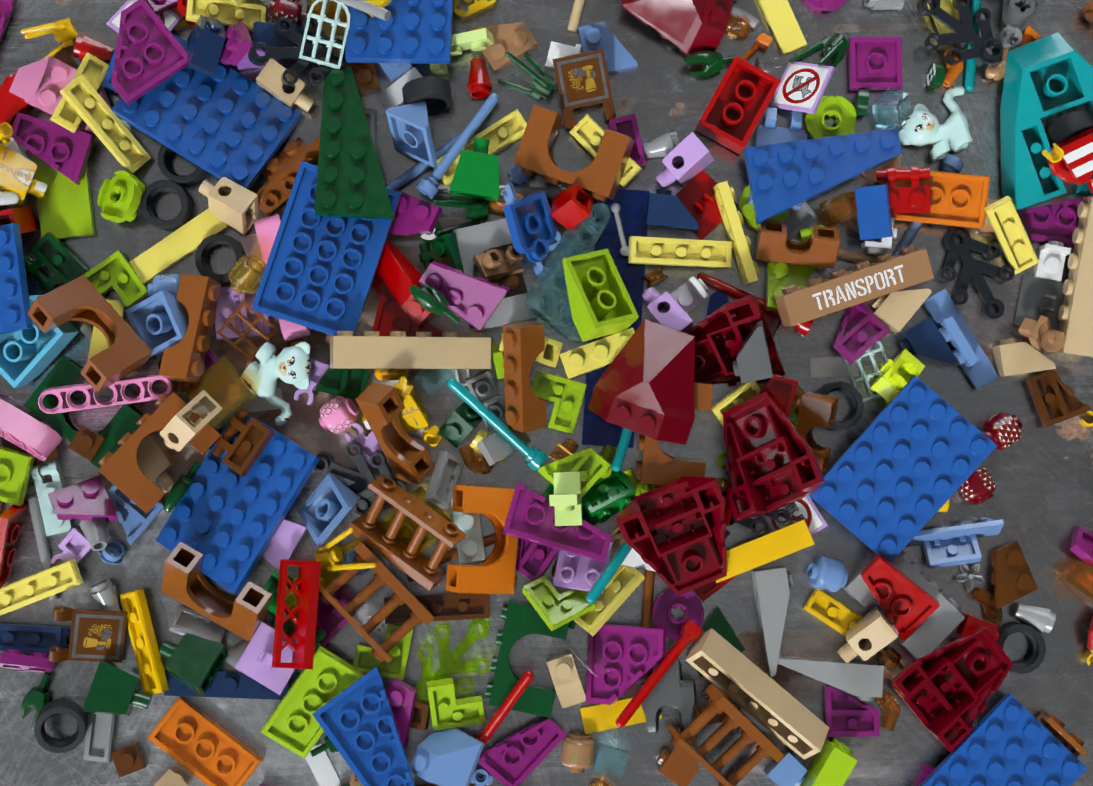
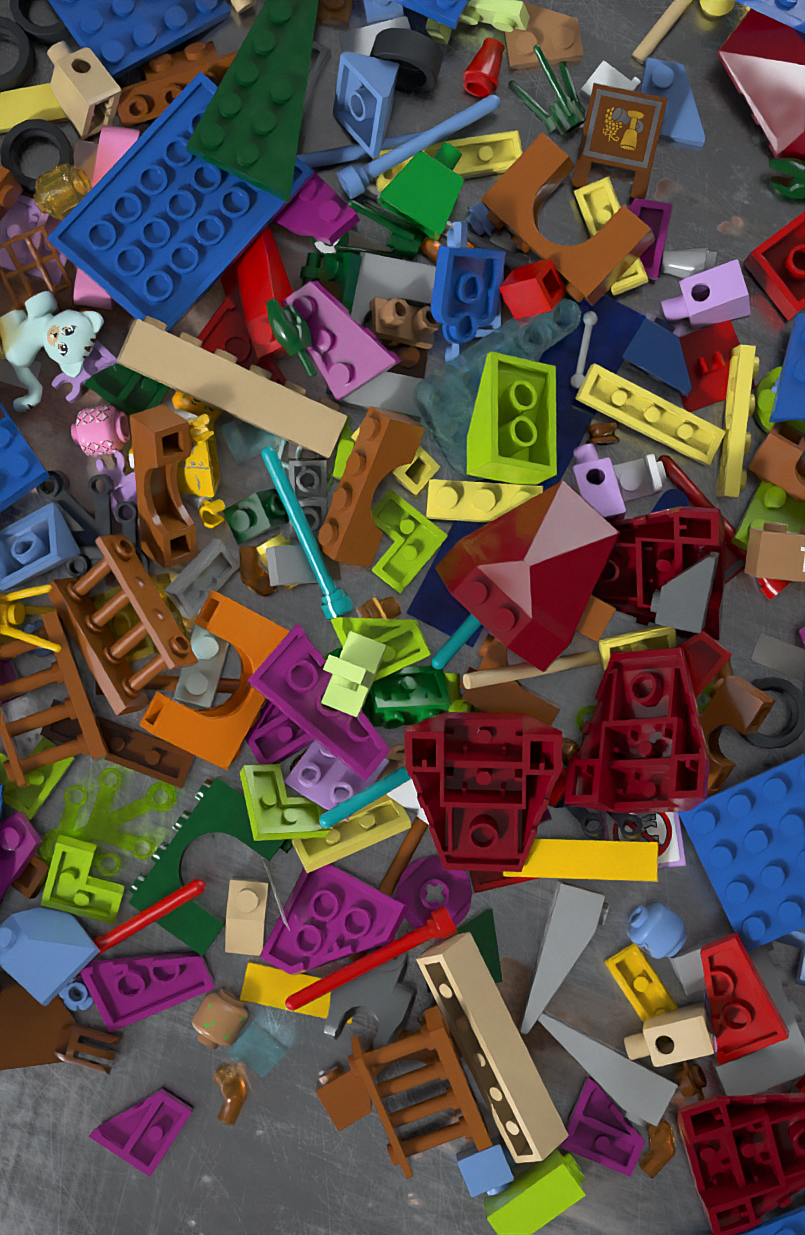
camera: 25 degrees right, 0 degrees up
lime arm [600,444,616,479] -> none
none -> tan bar [463,650,600,689]

